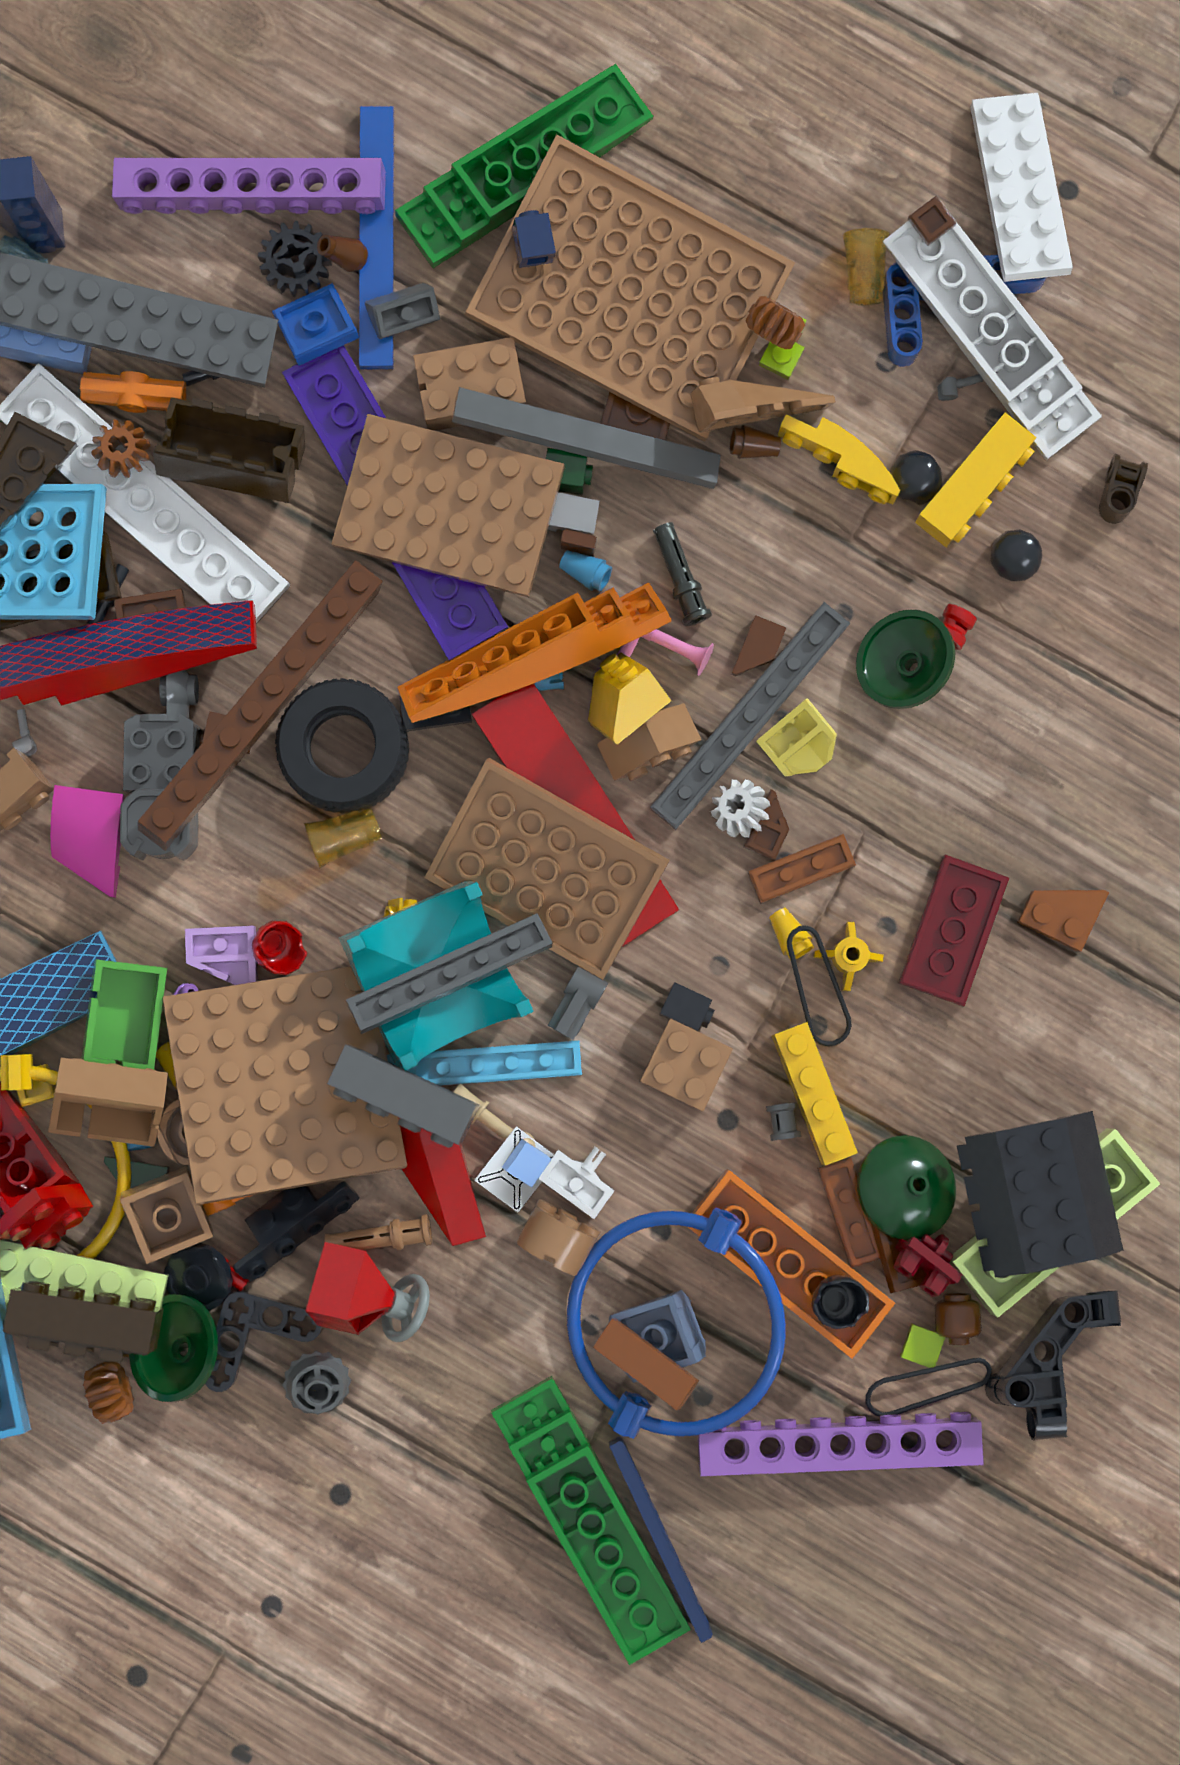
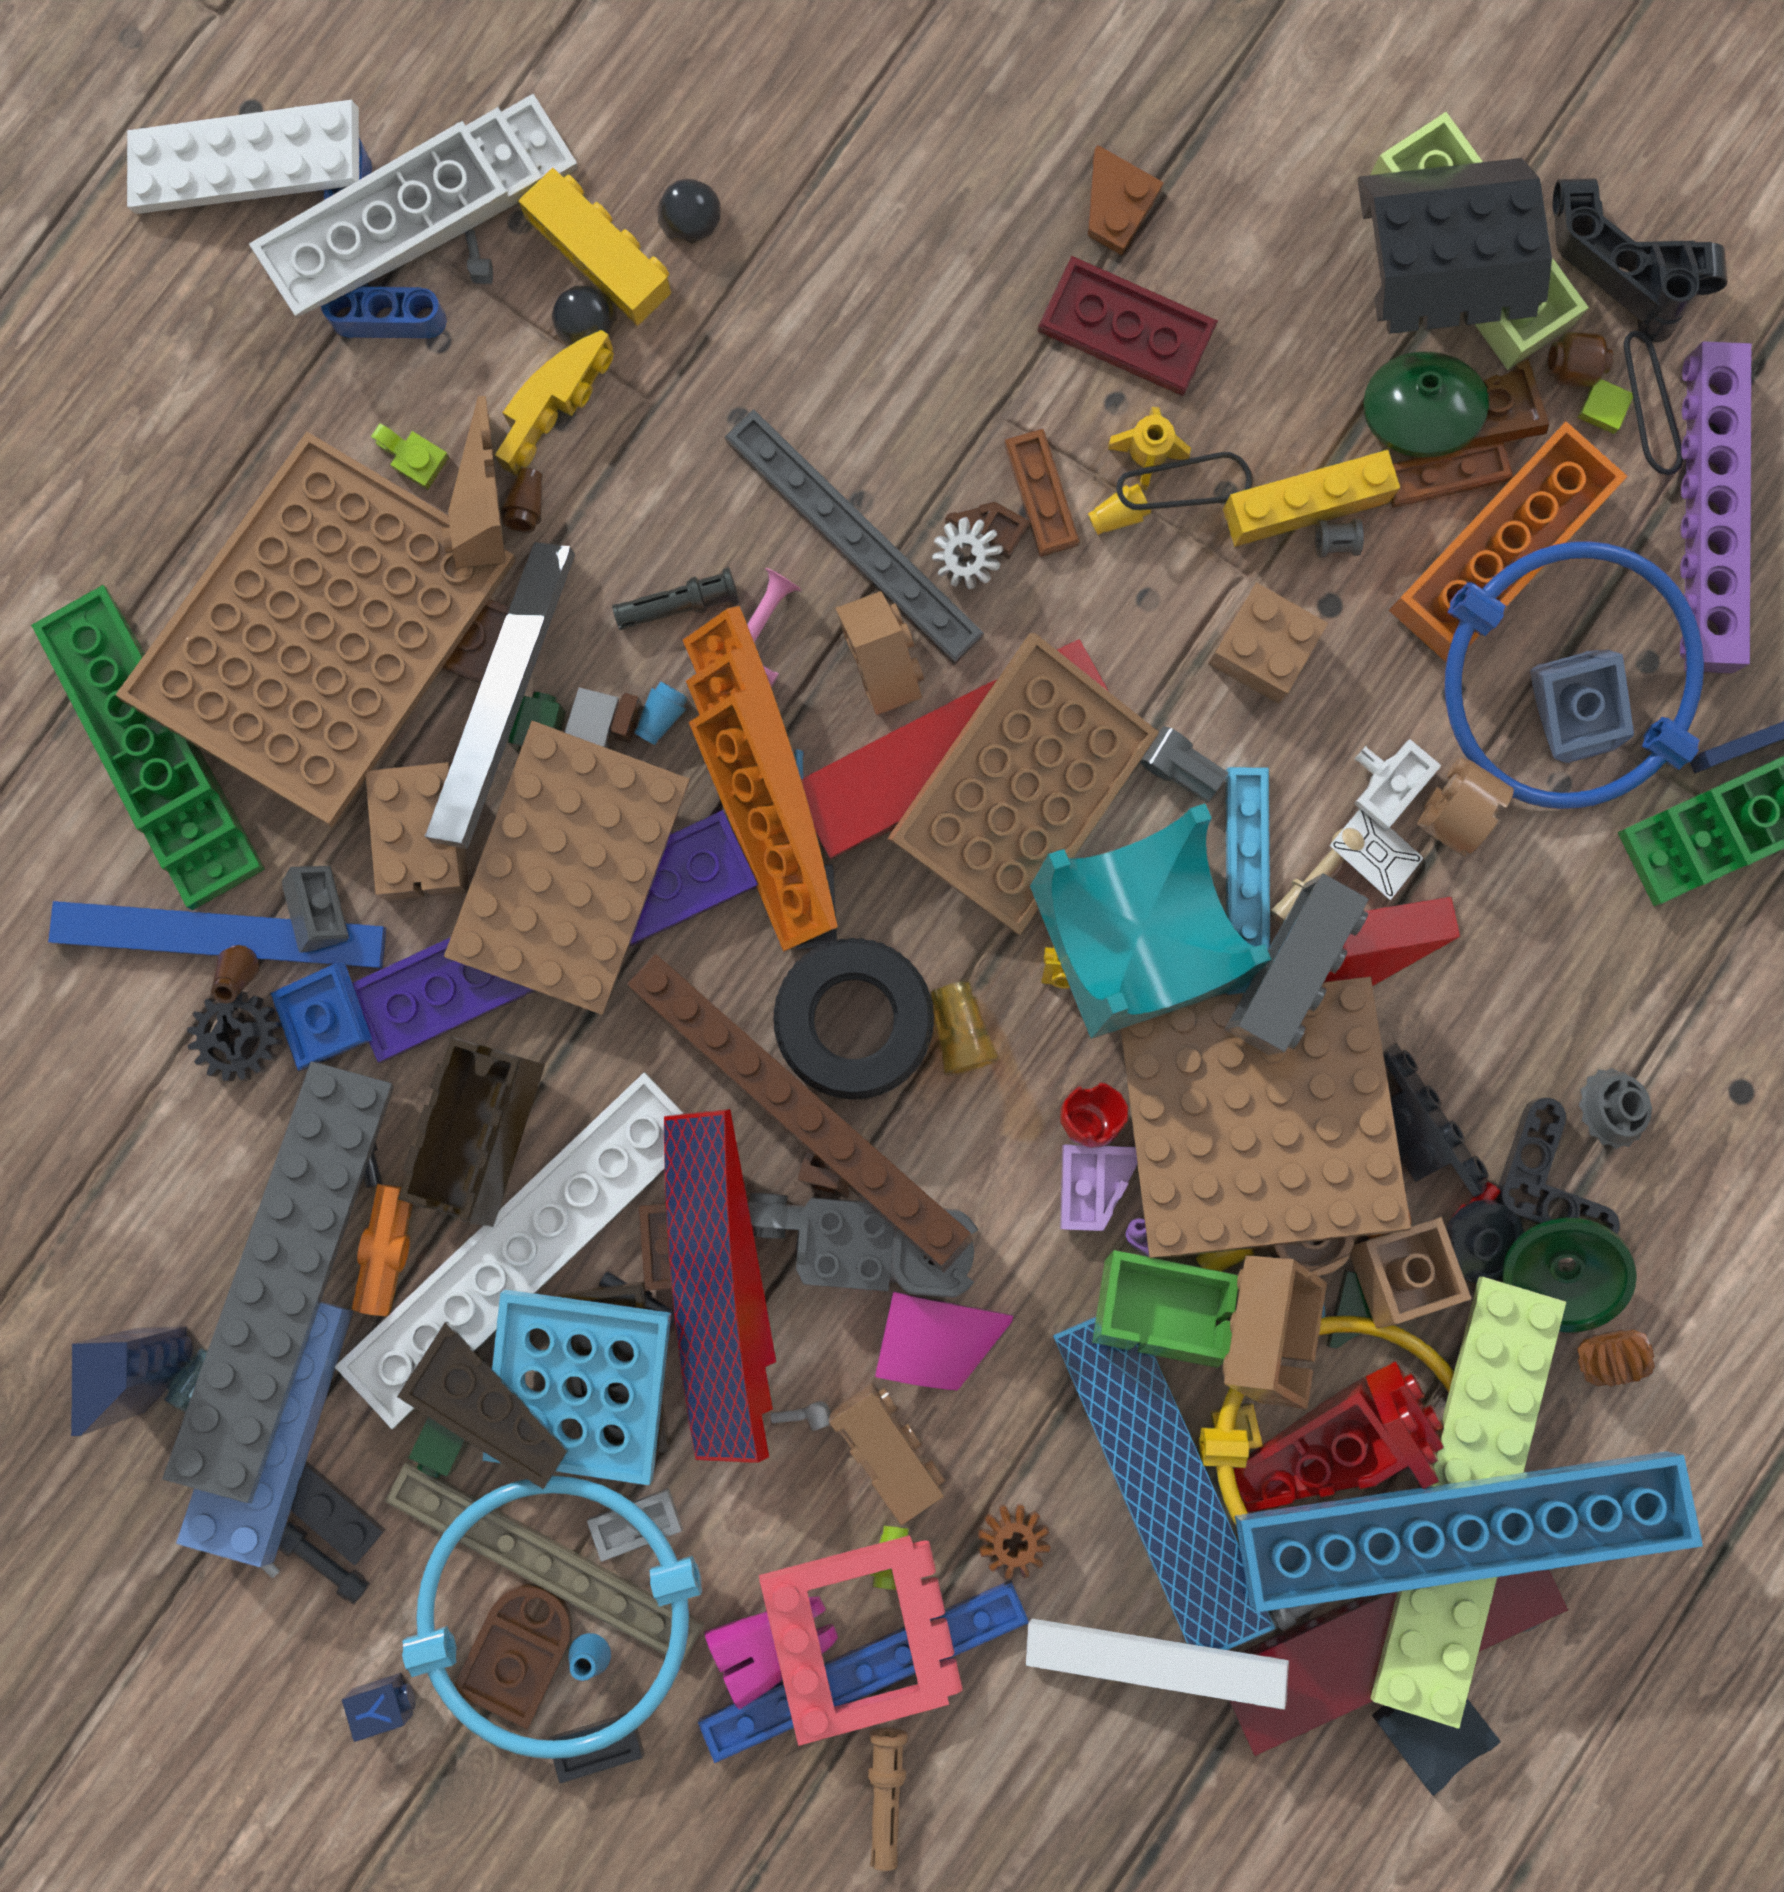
camera: 85 degrees left, 0 degrees up
dark brown piece [3,1281,164,1363] -> none
dark orange gear [91,419,151,478] -> none
medium lavender brick [112,158,386,214] -> none
red piece [305,1242,430,1342] -> none
medium nougat pin [325,1214,432,1250] -> none
dark grey plate [346,913,553,1034] -> none
light blue tile [502,1139,551,1187] -> none
dark blue brick [512,210,556,268] -> none
yellow slope [588,652,672,745] -> none
dark orange tile [593,1318,699,1410] -> none
black brick [659,982,715,1031] -> none
reddish brown tile [731,615,787,676] -> none
dark orange gear [745,296,805,349] -> none
light yellow slope [756,698,837,776] -> none
black hair [811,1275,869,1329] -> none
clear yellow plant [843,228,890,306] -> none
dark green dish [856,610,956,709] -> none
dark red hips [893,1234,963,1297] -> none
reddish brown tile [908,196,956,246] -> none
red wheel [942,604,977,650] -> none
dark brown piece [1099,453,1148,524] -> none

